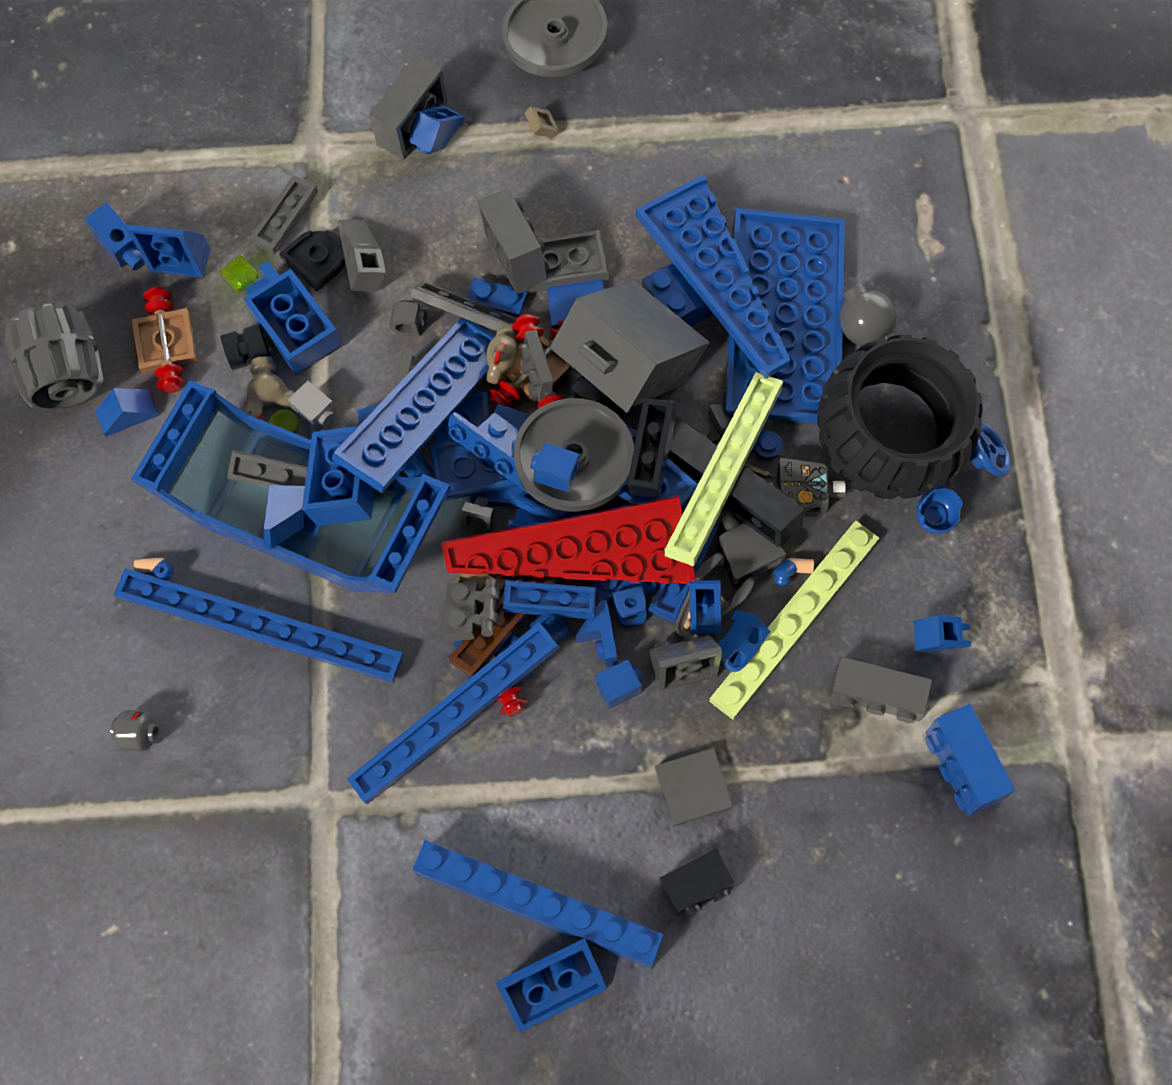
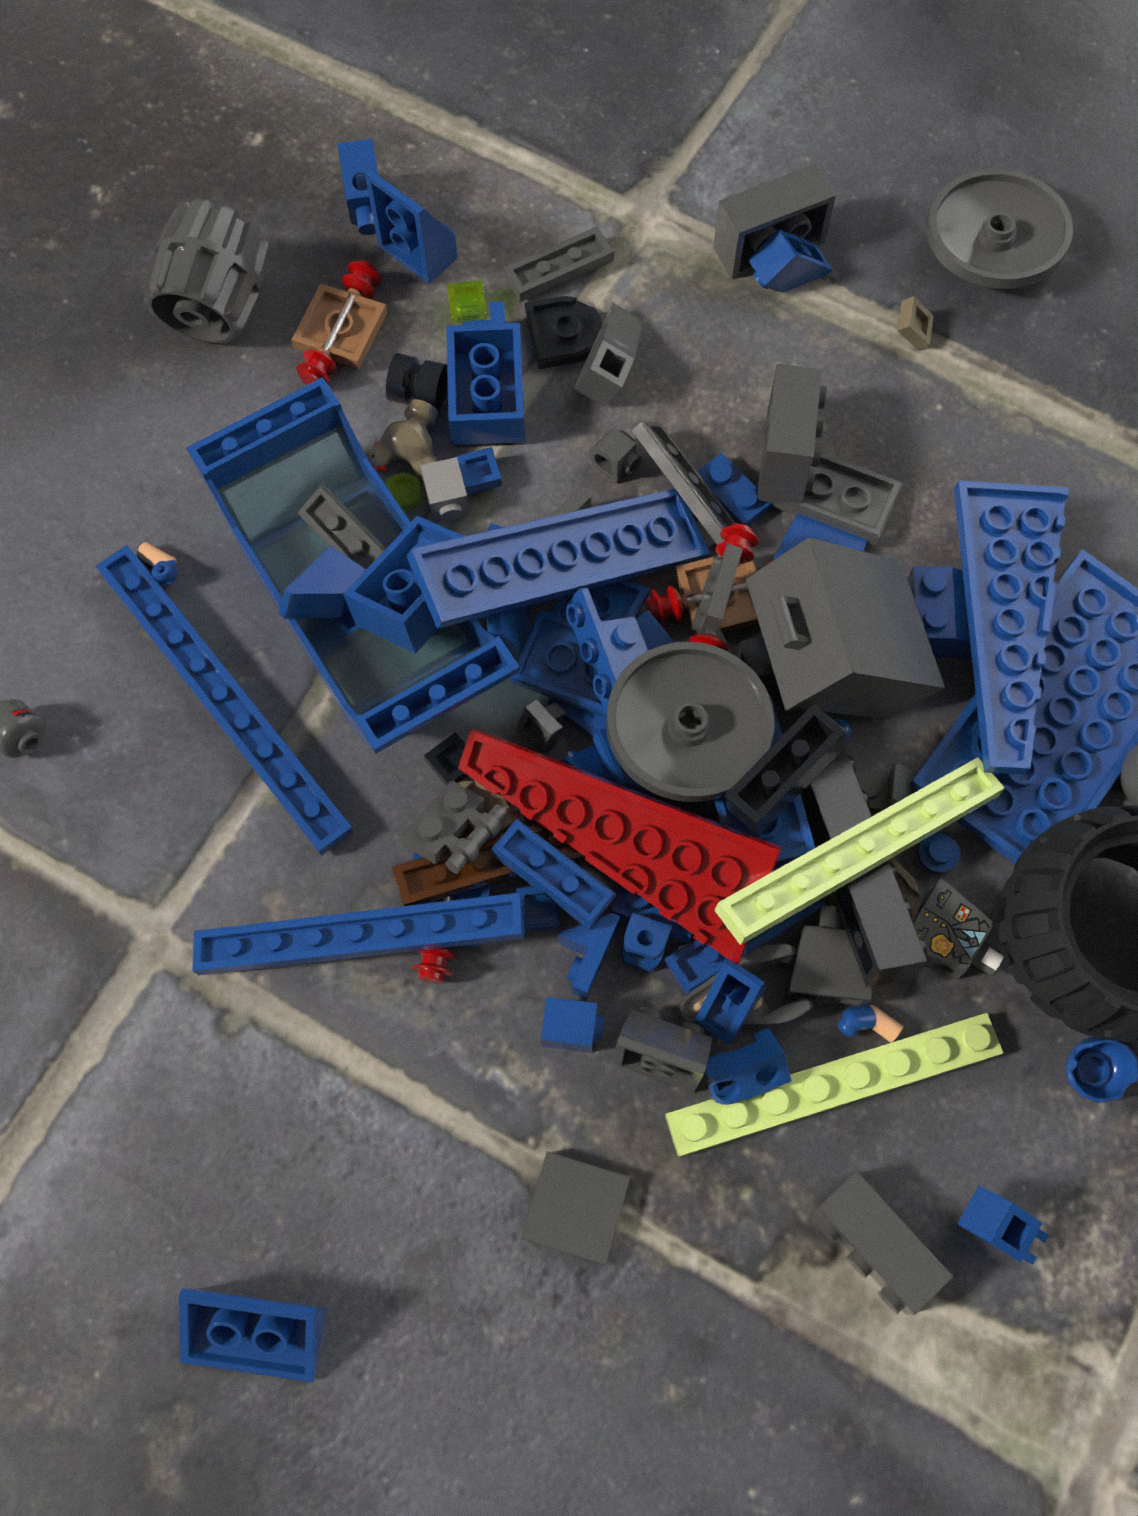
camera: 30 degrees right, 0 degrees up
blue slope [96,388,159,437] -> none
blue brick [412,840,664,969] -> none
dark tan animal [486,325,521,384] -> none
blue brick [530,442,579,493] -> none
black brick [659,848,735,917] -> none
blue brick [925,704,1015,817] -> none
none -> black plate [424,732,468,786]
none -> blue plate [456,447,502,495]

